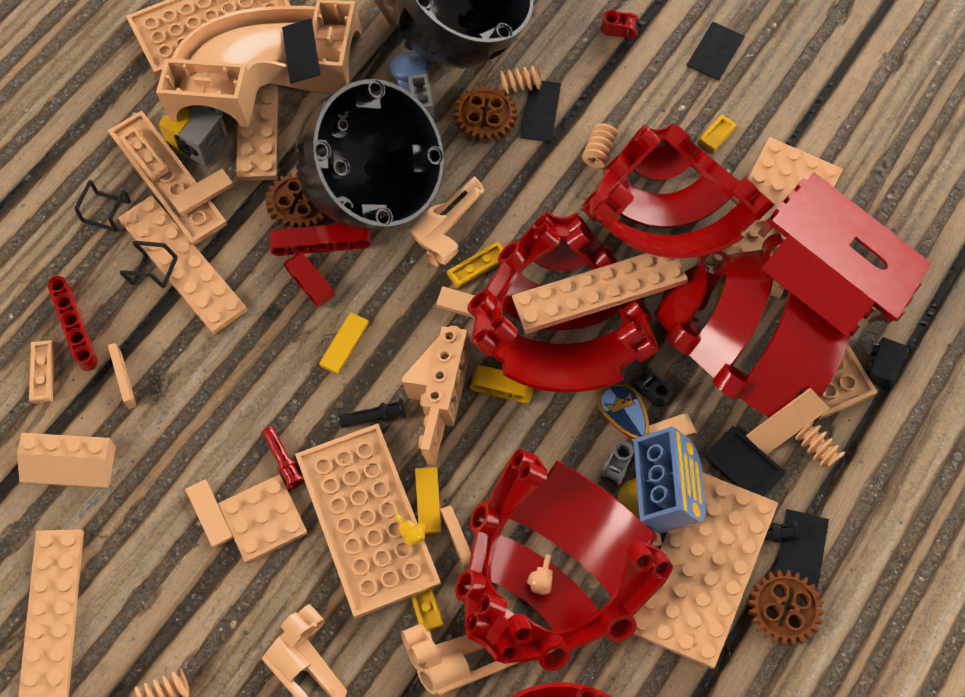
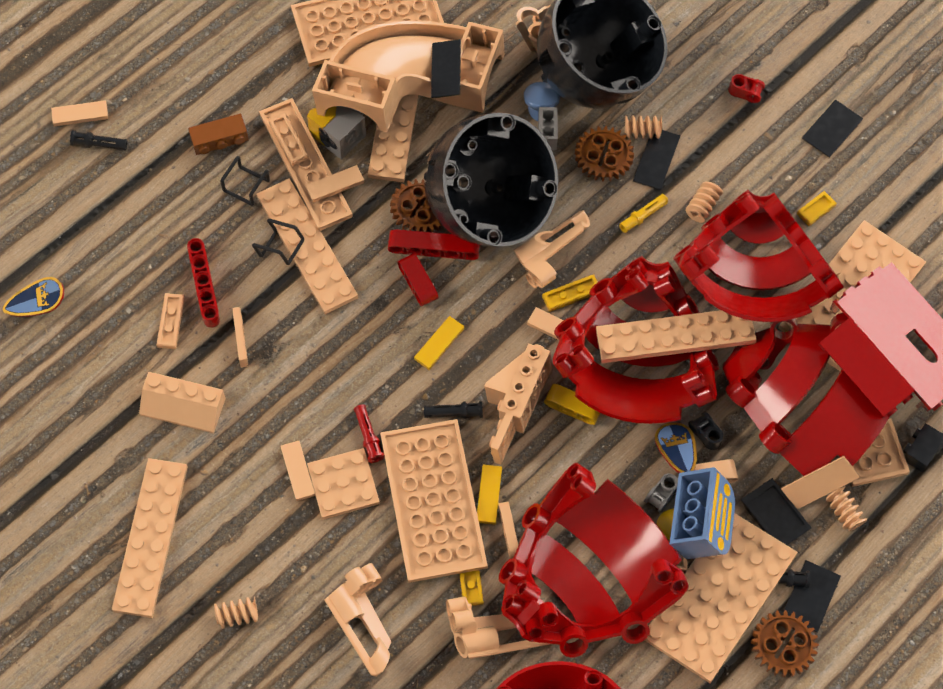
camera: 10 degrees right, 0 degrees up
yellow piece [394,513,426,546] -> none
light nougat piece [527,554,553,595] -> none
none -> dark orange brick [188,113,249,155]
none -> yellow pin [619,194,668,233]

